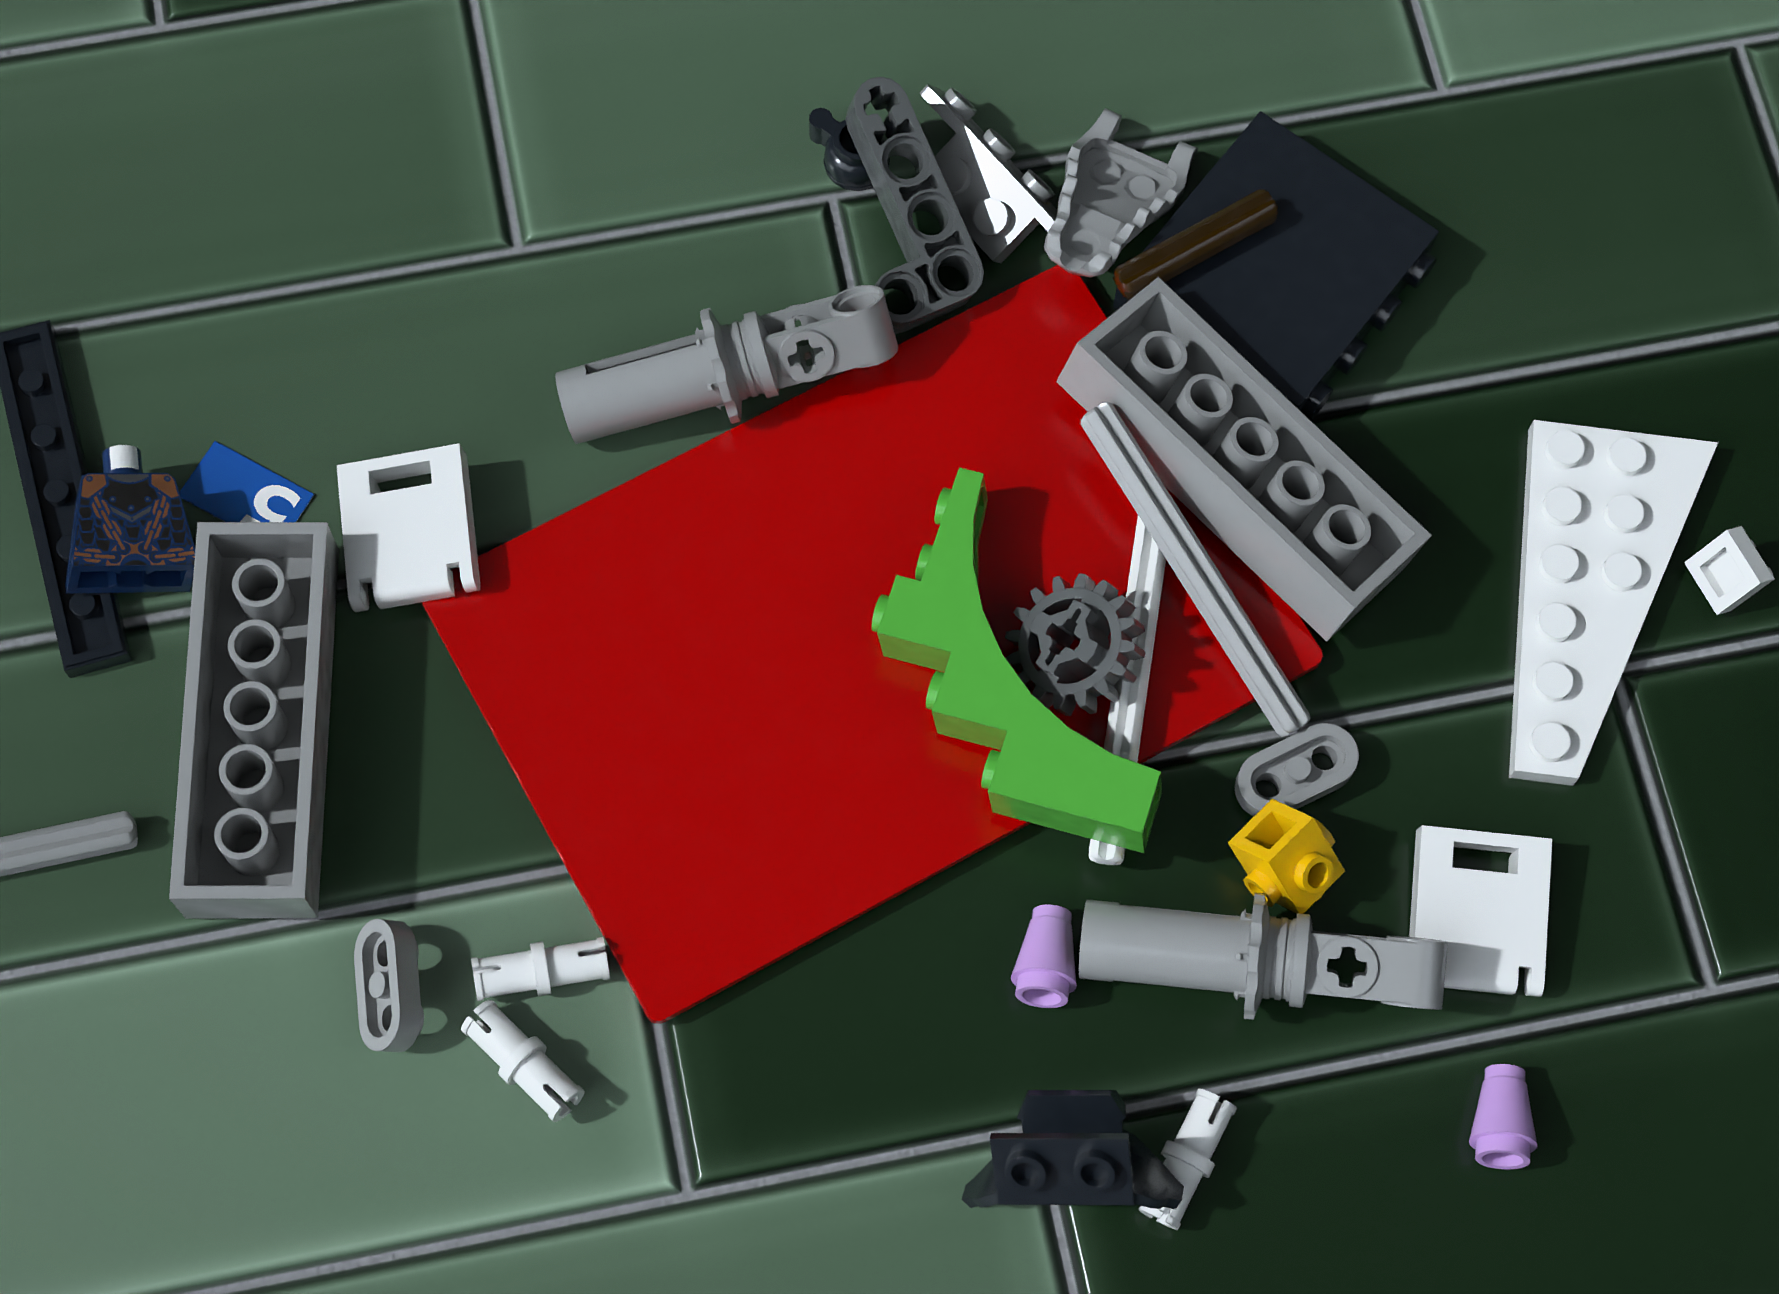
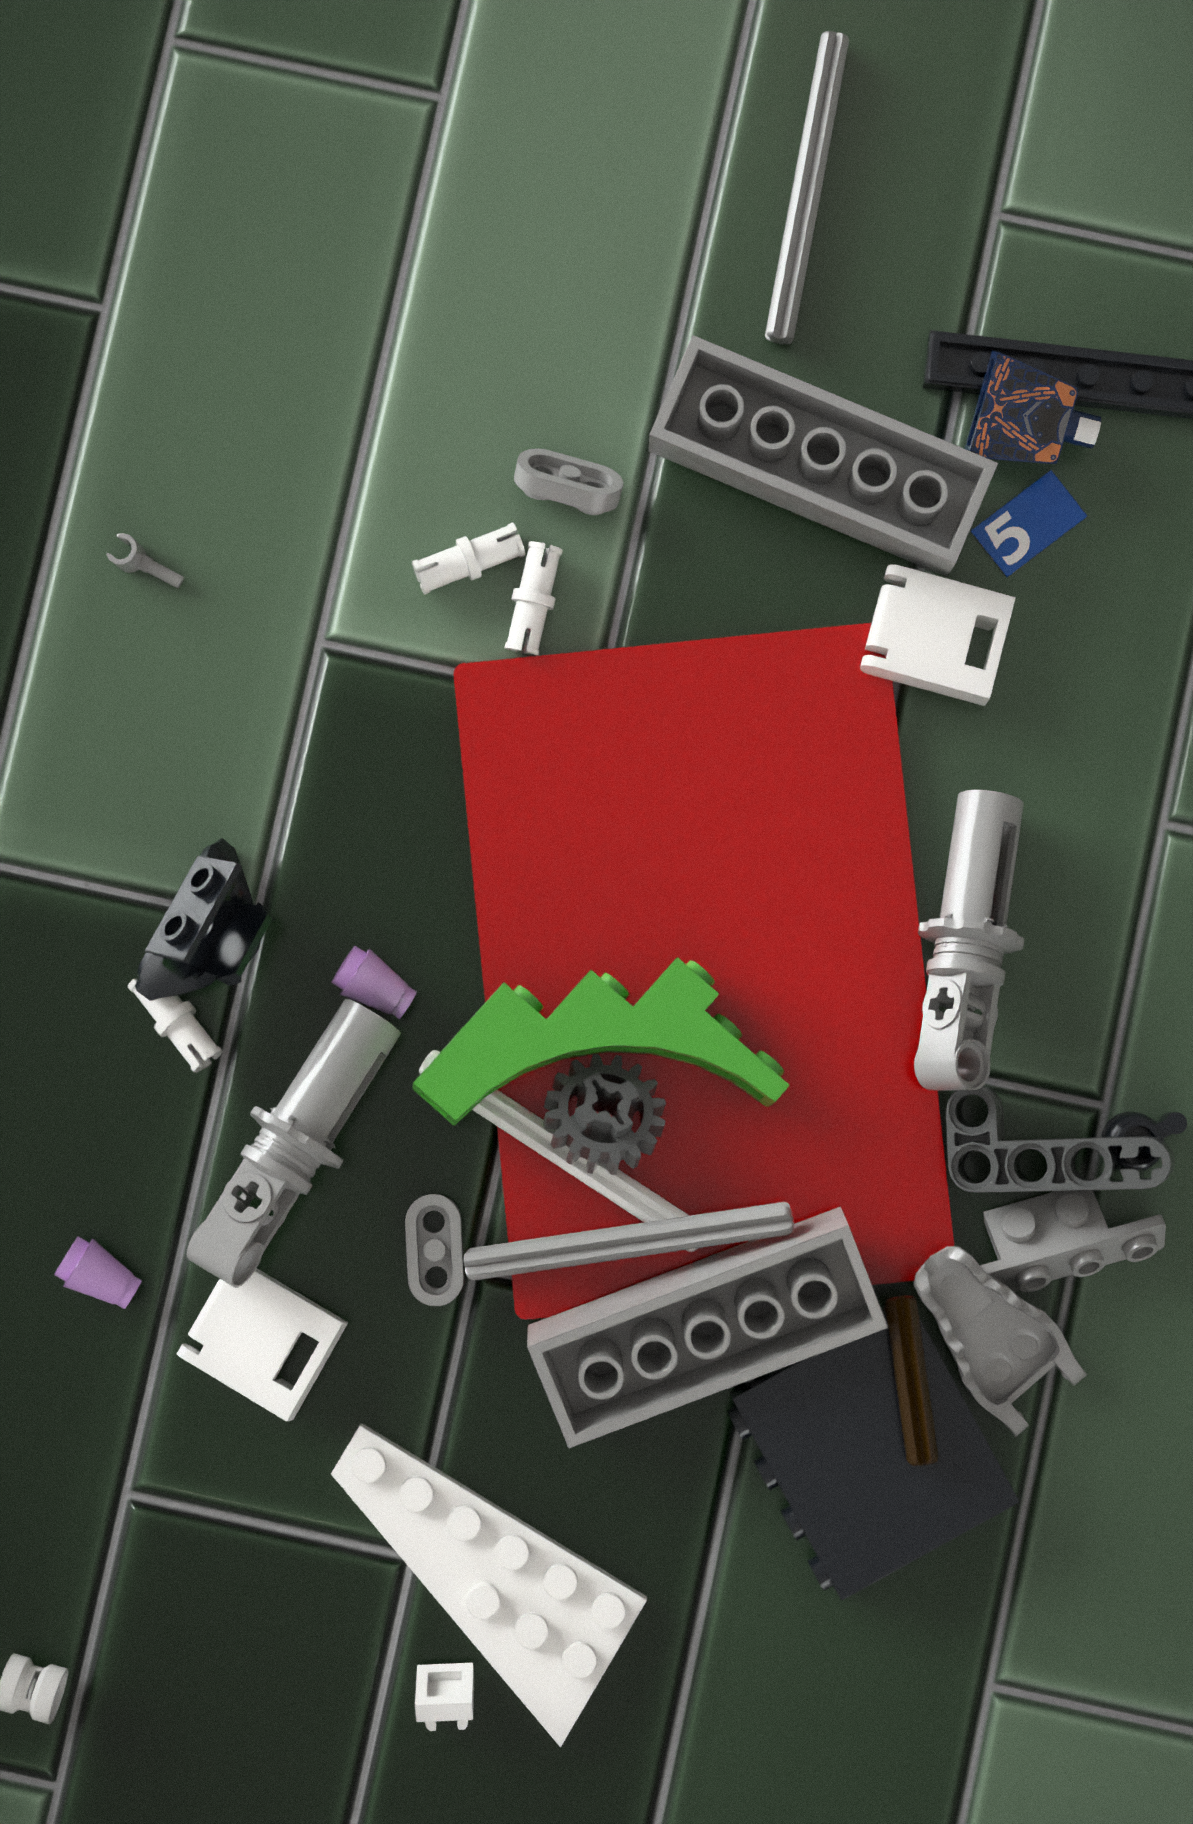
camera: 120 degrees right, 15 degrees up
yellow brick [1228,799,1345,914] -> none

